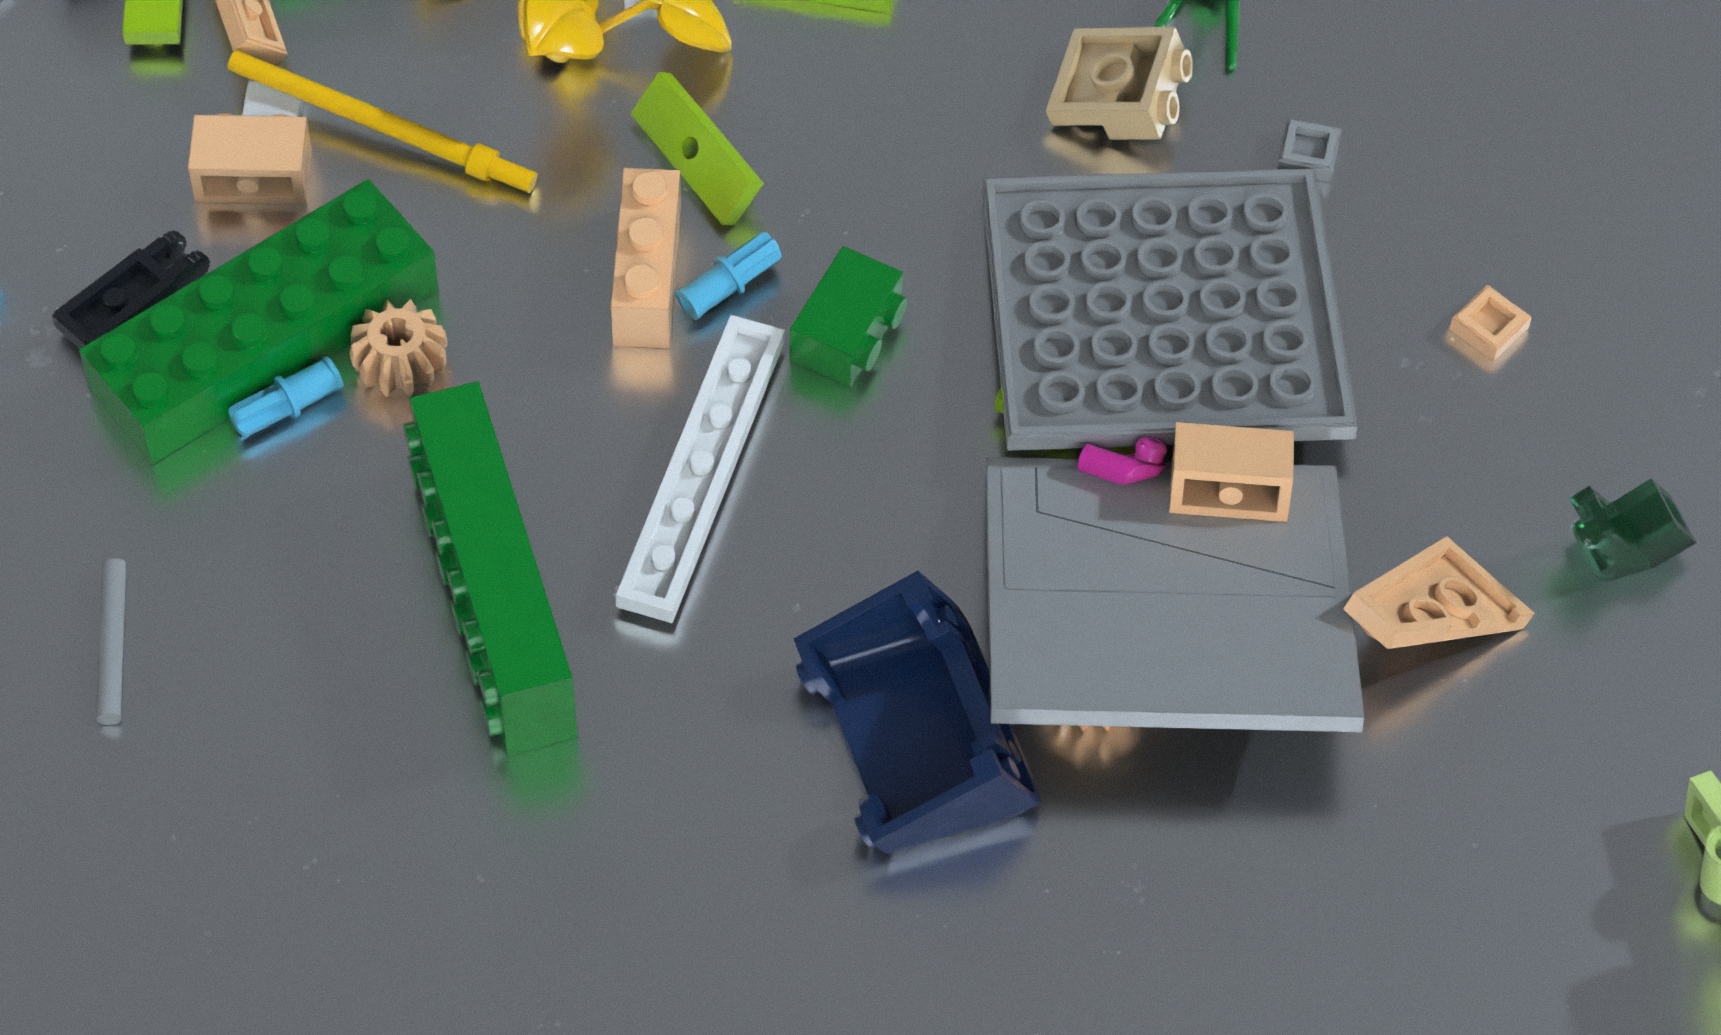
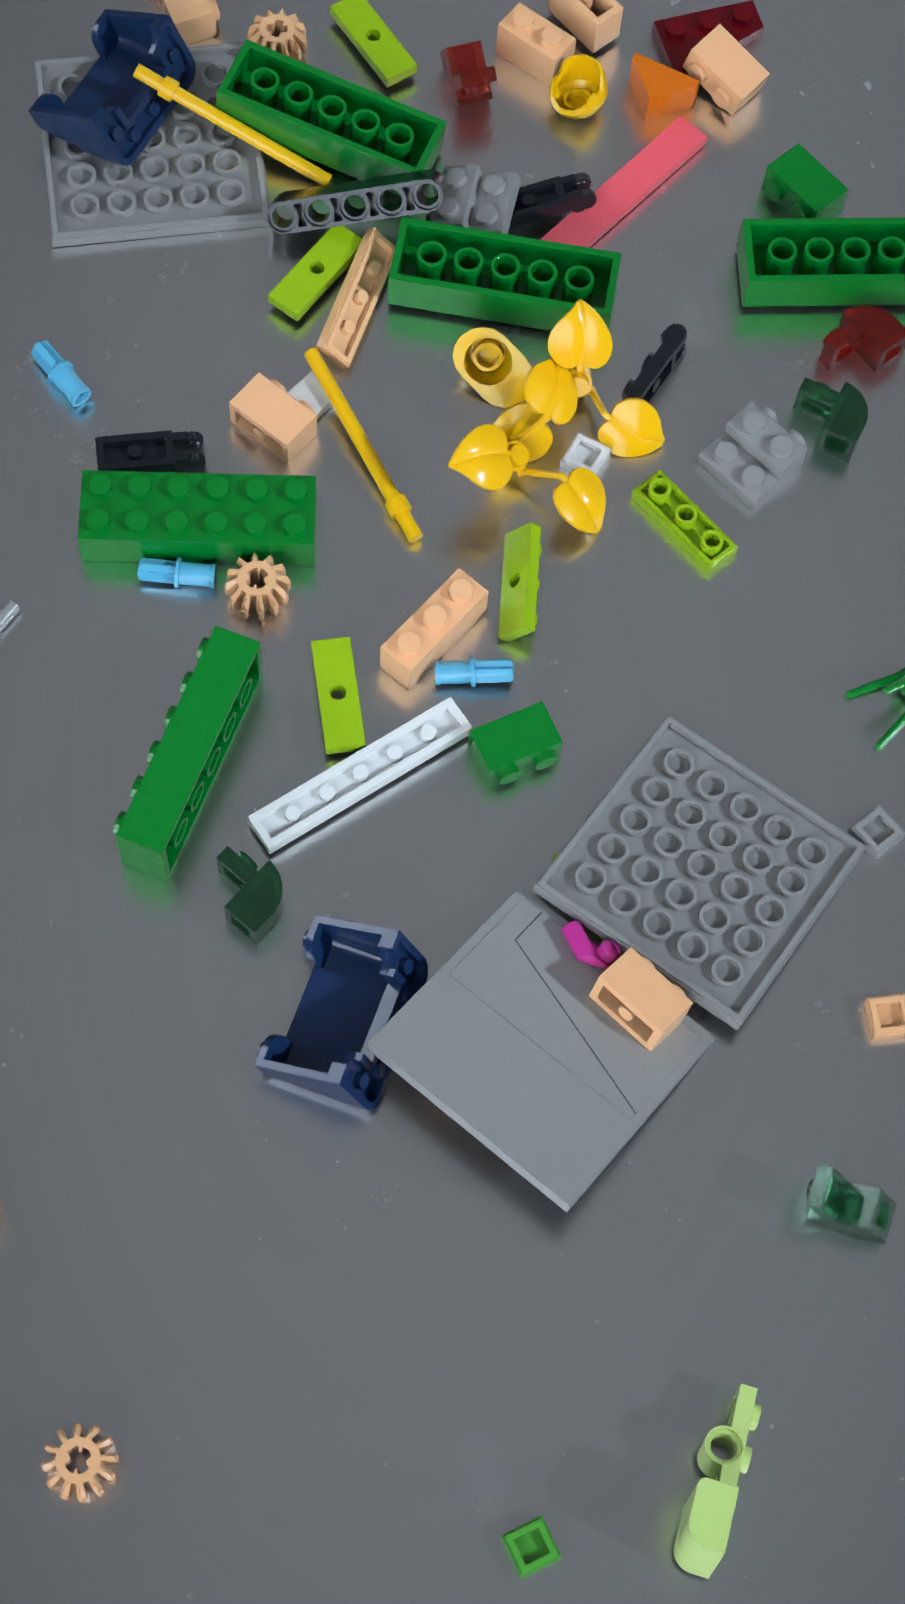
camera: 35 degrees right, 10 degrees up
tan plate [1046,27,1193,140] -> none
light nougat wing [1343,536,1535,649] -> none
none -> clear green brick [216,846,284,946]
none -> lime tile [311,637,366,755]

